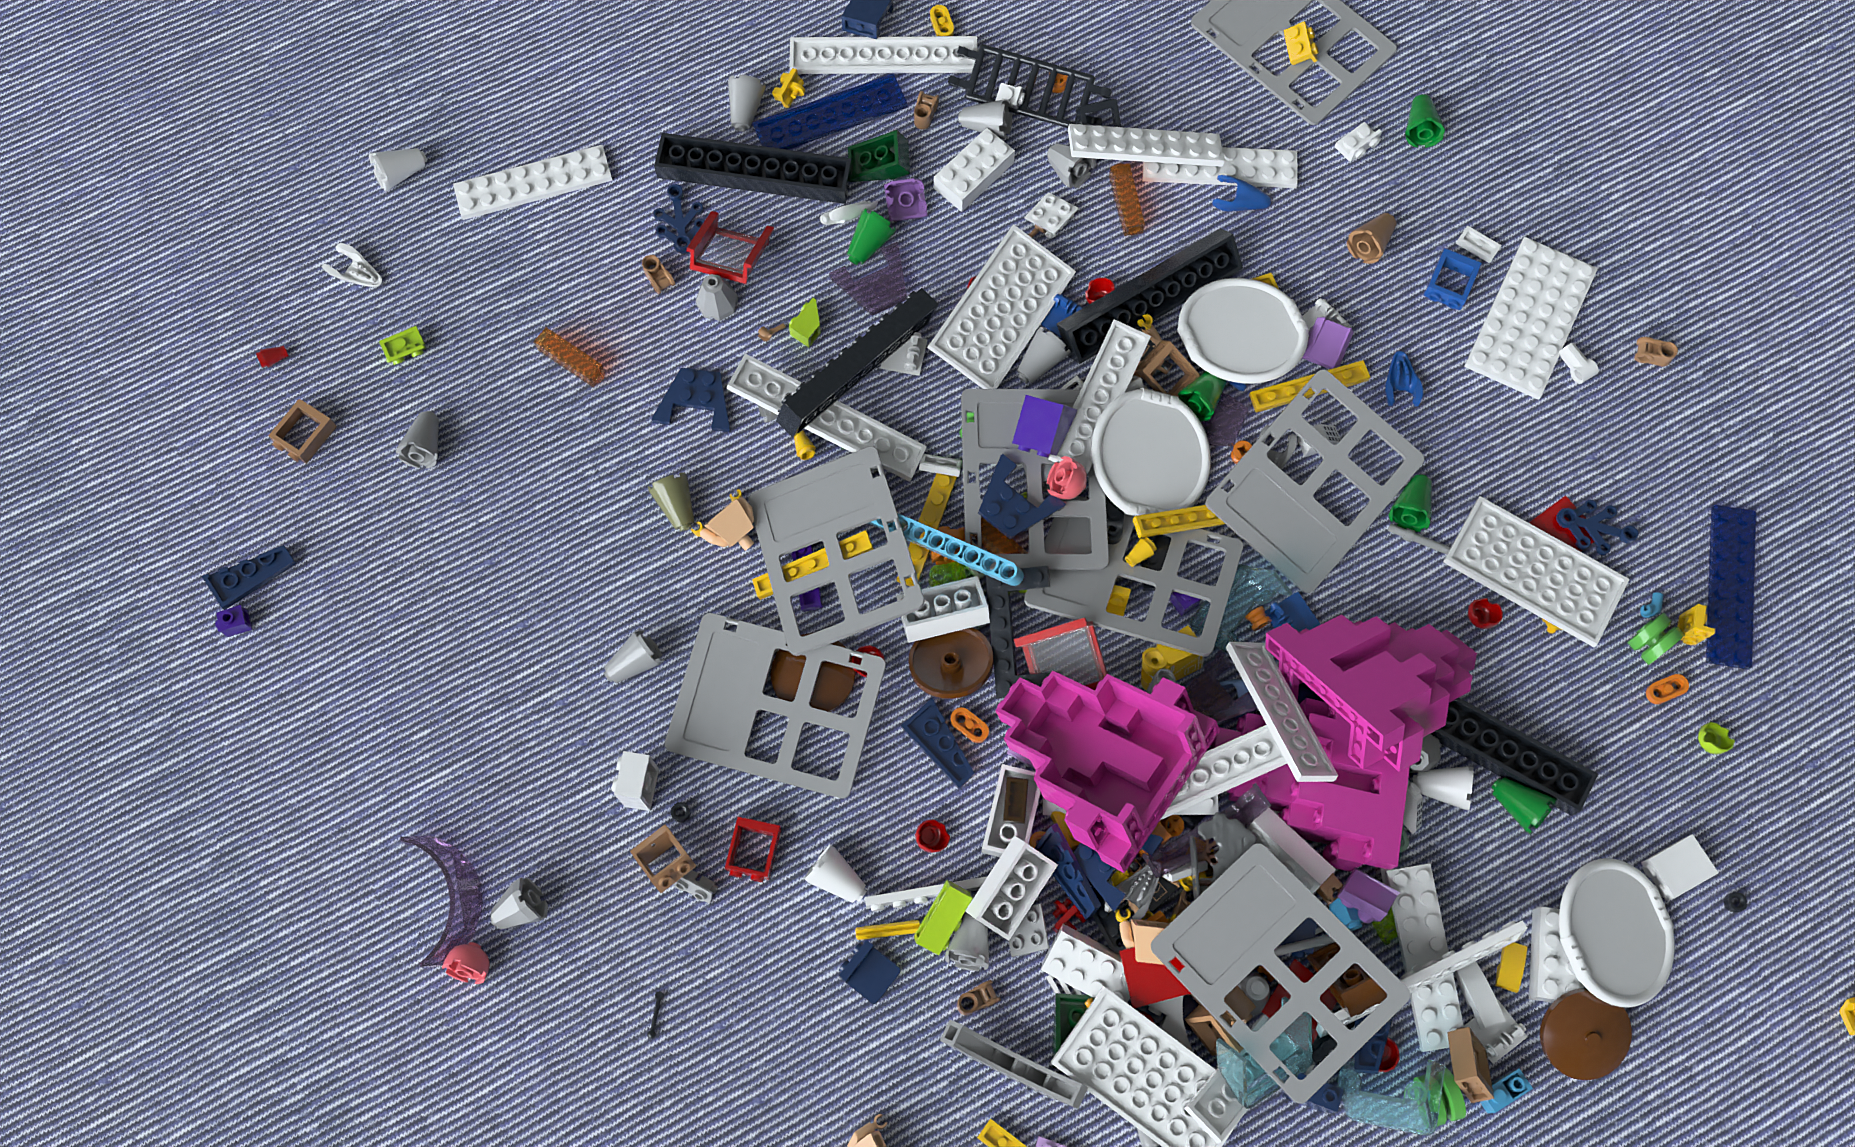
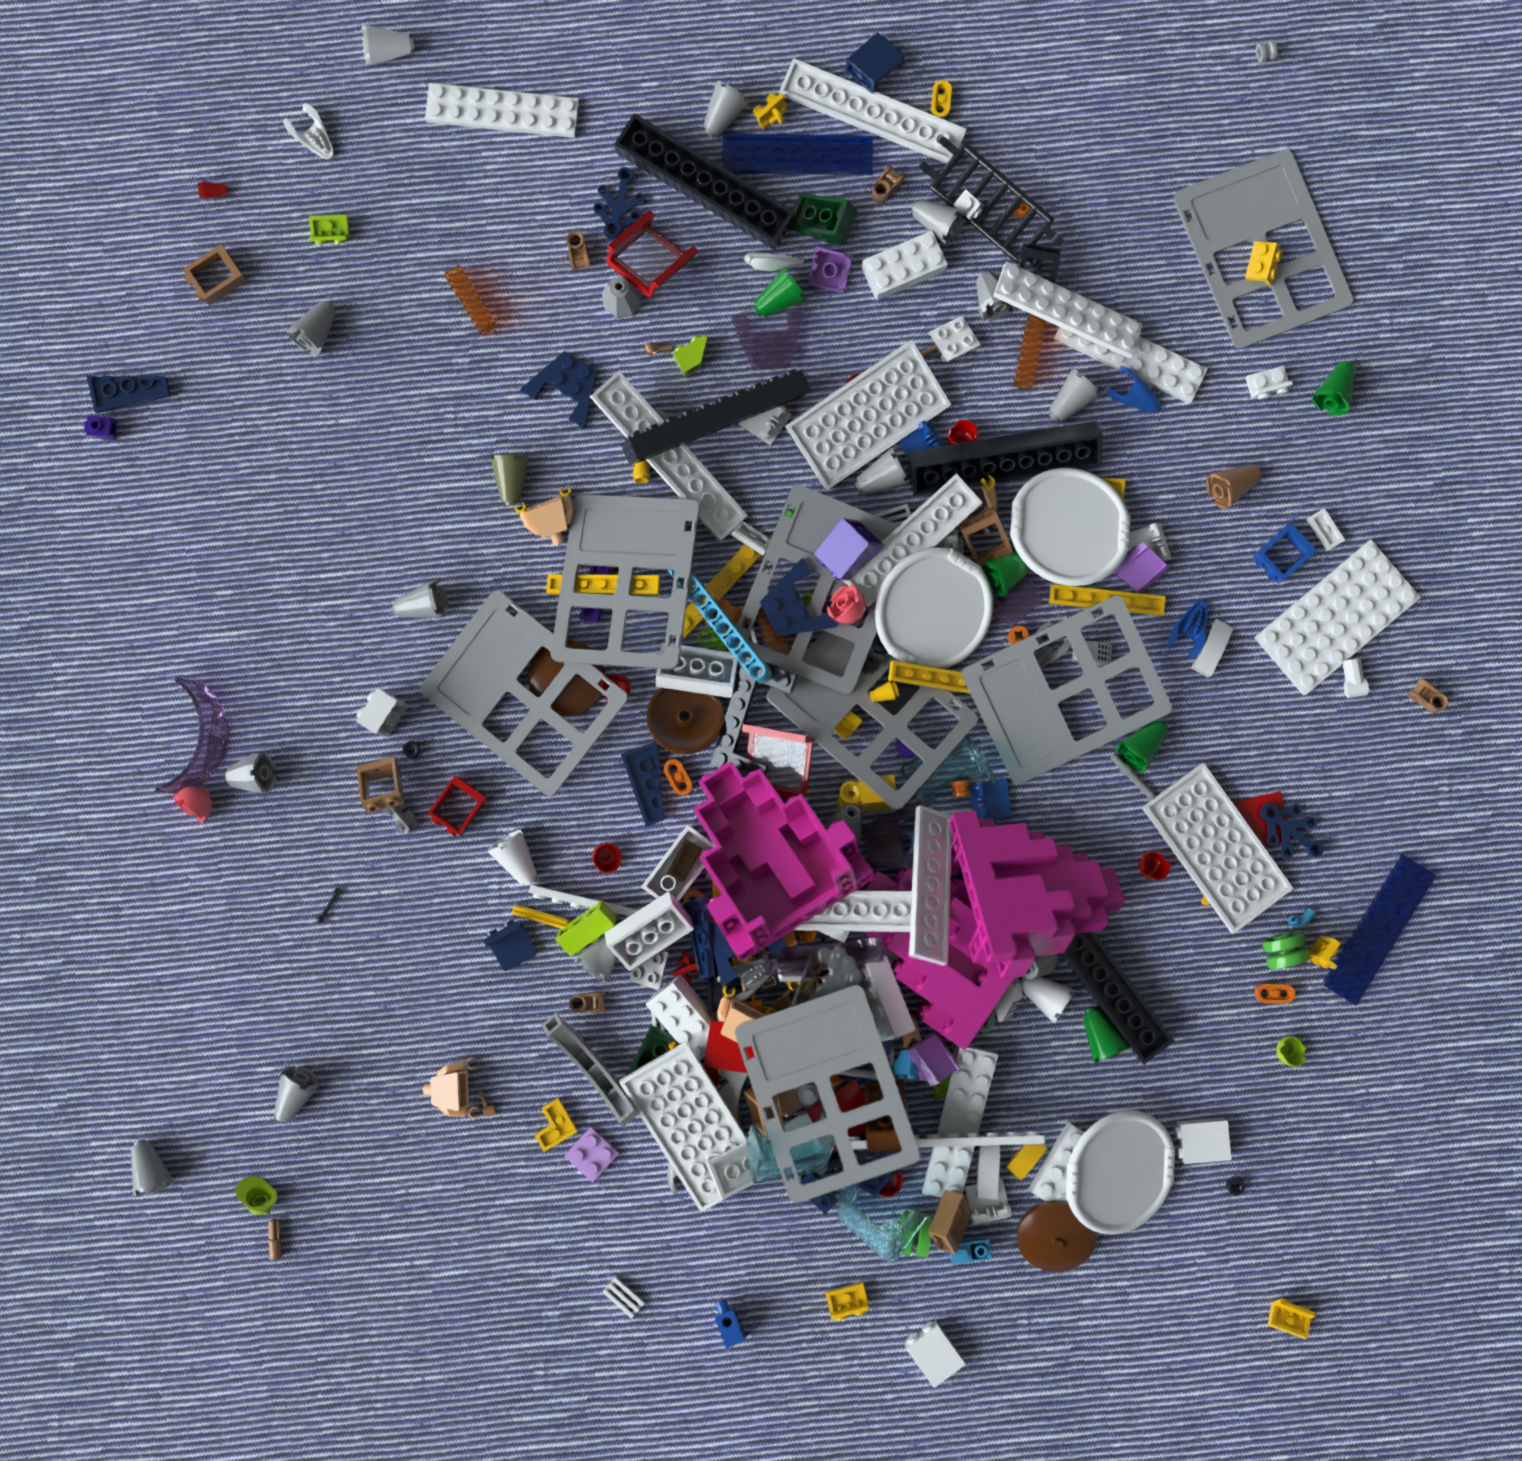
camera: 20 degrees right, 15 degrees up
none -> light grey cone [1049,369,1101,423]
none -> white slope [1191,619,1233,677]

